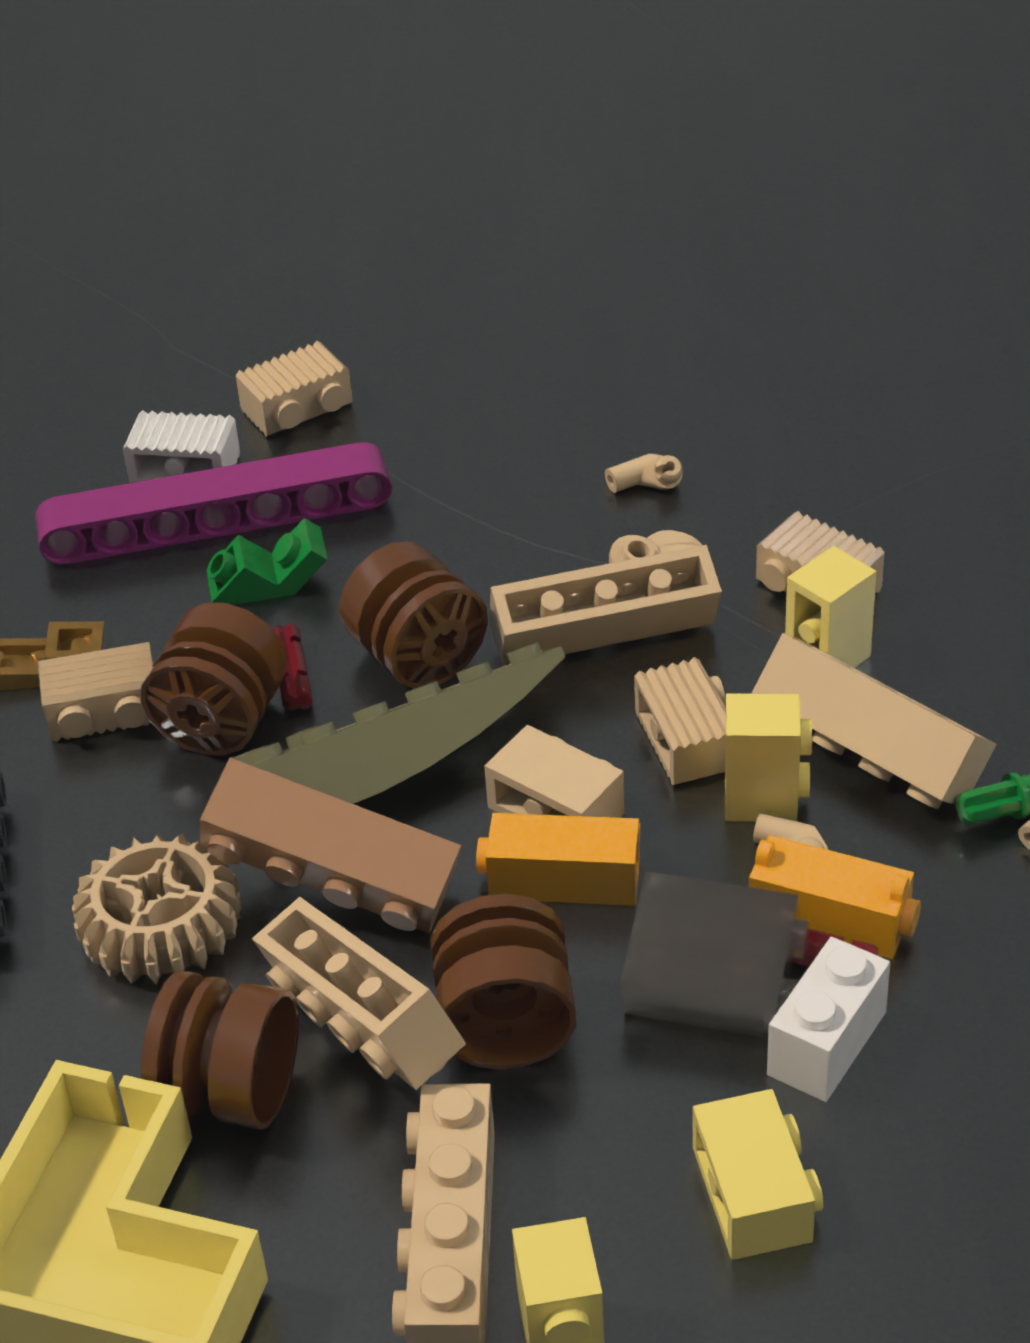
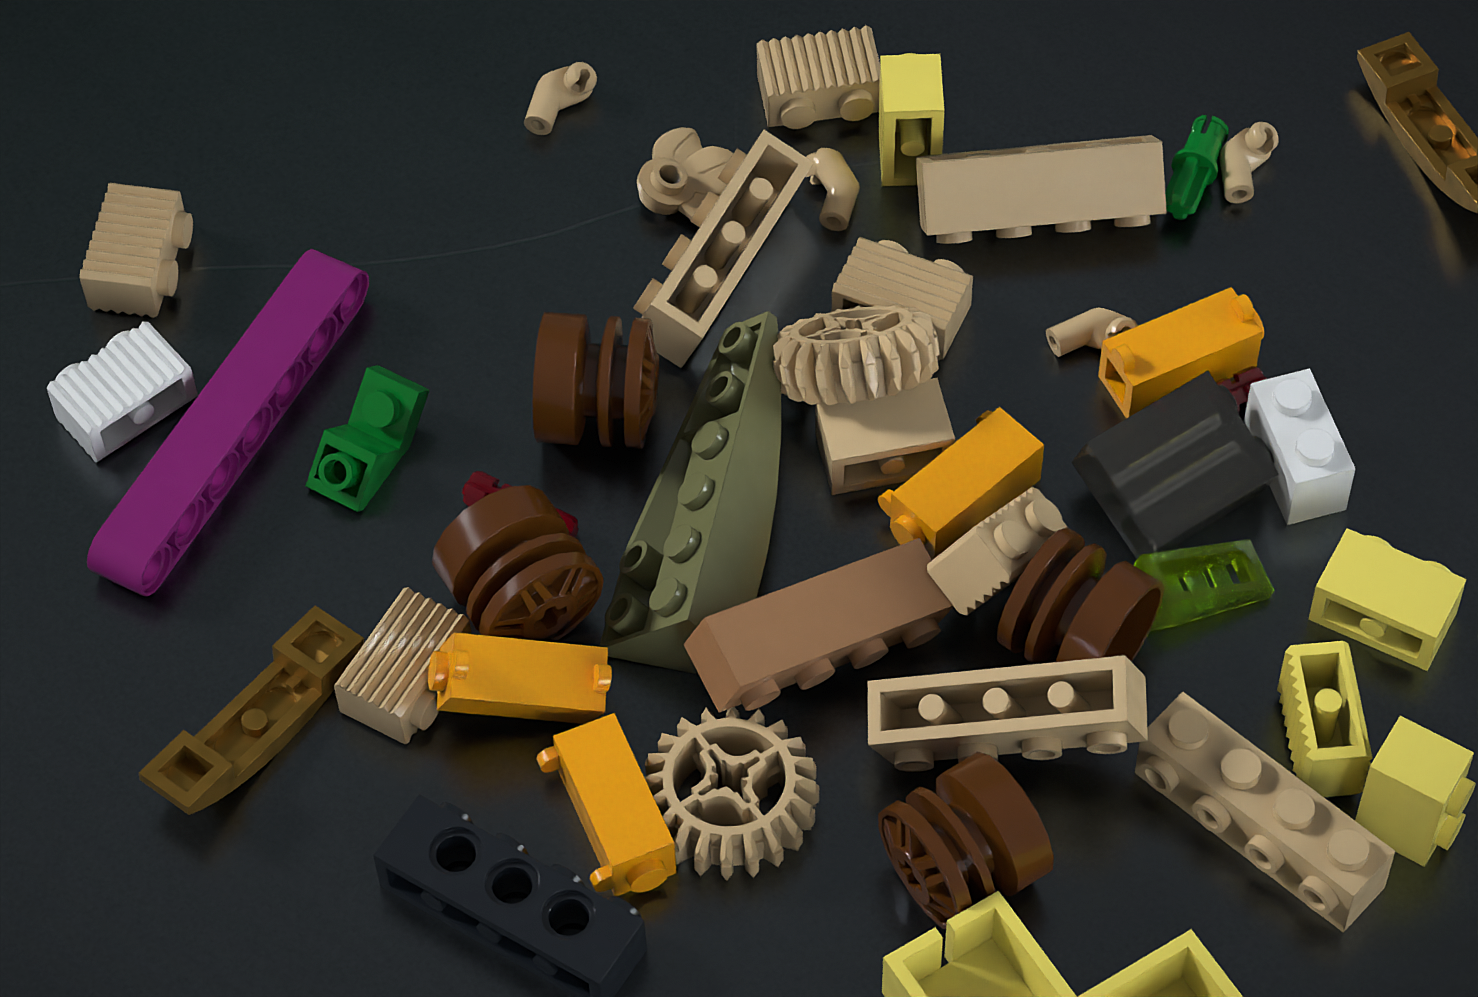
camera: 50 degrees left, 15 degrees up
light yellow brick [725,693,812,822] -> none
none -> light orange brick [428,632,612,724]
none -> light orange brick [536,713,676,896]
none -> tan gear [772,304,940,406]
none -> tan arm [805,148,859,231]
none -> tan brick [927,487,1067,615]
none -> clear neon green slope [1134,539,1274,631]
none -> light yellow brick [1277,641,1373,797]

